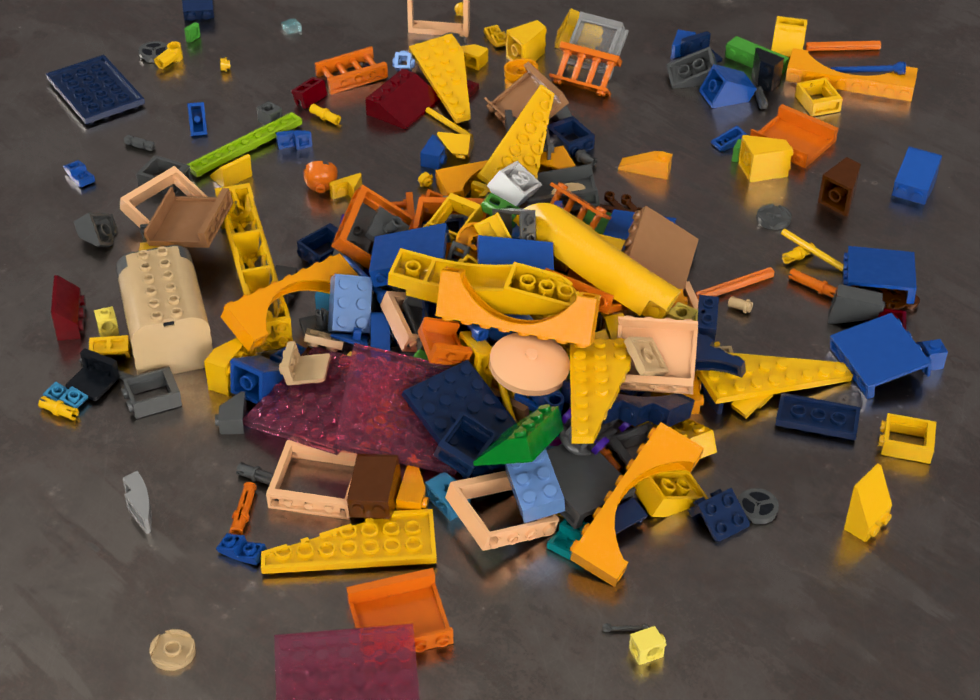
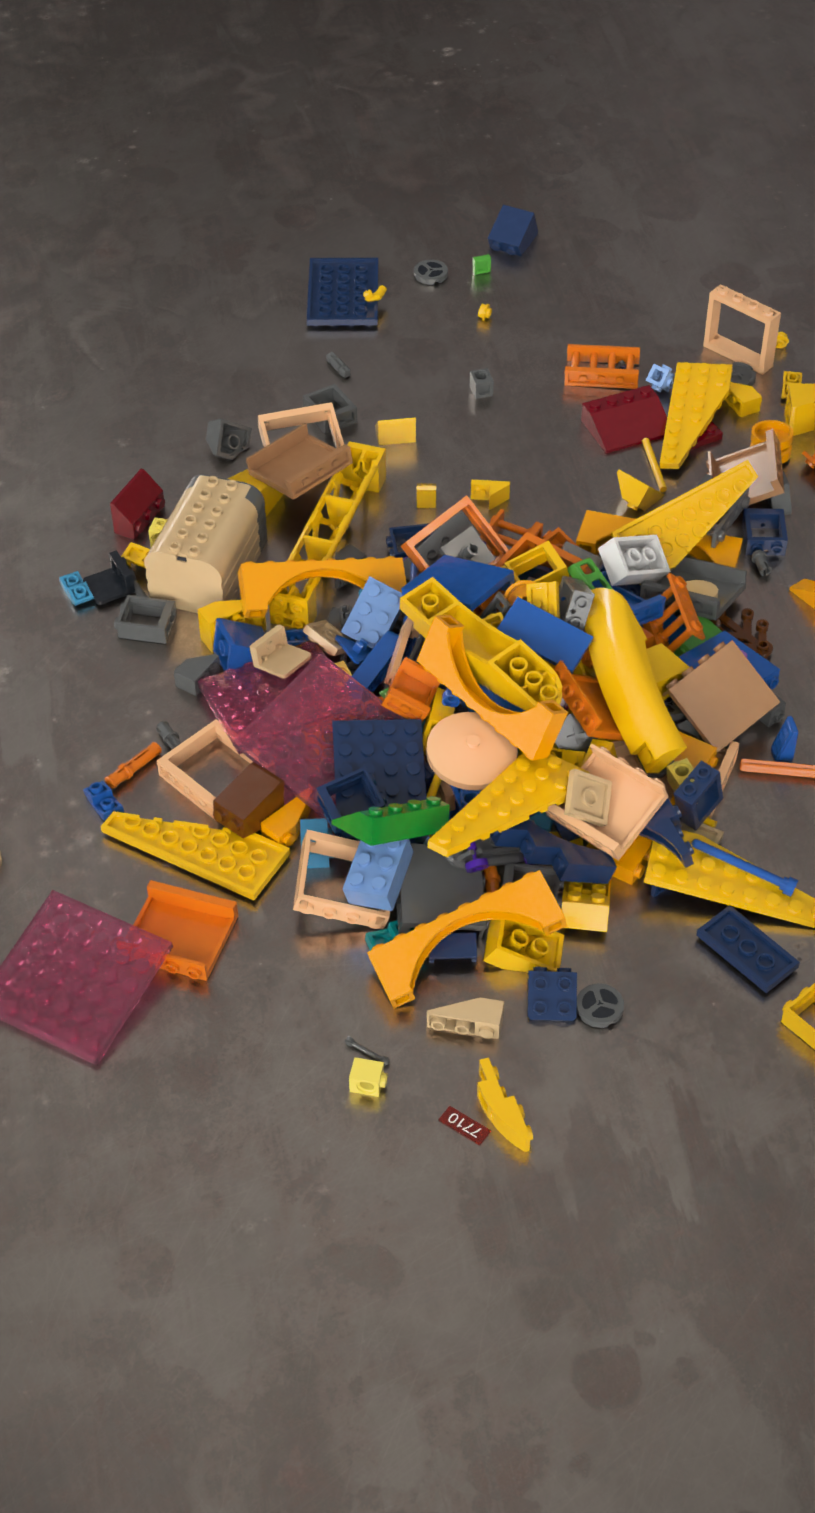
camera: 35 degrees right, 5 degrees up
yellow pin [38,396,79,421] -> none
blue slope [63,160,96,188] -> none
light grey slope [122,471,152,534] -> none
yellow piece [154,41,183,70] -> none
lime plate [186,112,303,177] -> none
blue slope [187,102,207,136] -> none
blue slope [276,130,312,150] -> none
clear light blue plate [281,18,302,34] -> none
dark red hinge [291,77,328,109] -> none
orange cylinder [303,161,338,193] -> none
yellow pin [309,104,341,125] -> none
yellow plate [418,172,433,187] -> none
blue slope [420,134,447,170] -> none
tan pin [728,296,753,314] -> none
yellow slope [731,395,773,419] -> none
yellow slope [844,463,892,542] -> none
none -> yellow arm [363,285,387,302]
none -> yellow slope [417,483,436,508]
none -> tan slope [427,997,504,1039]
none -> clear red sticker [438,1106,491,1145]
none -> yellow slope [477,1057,533,1152]
none -> blue piece [691,839,799,897]
none -> blue slope [771,716,799,762]

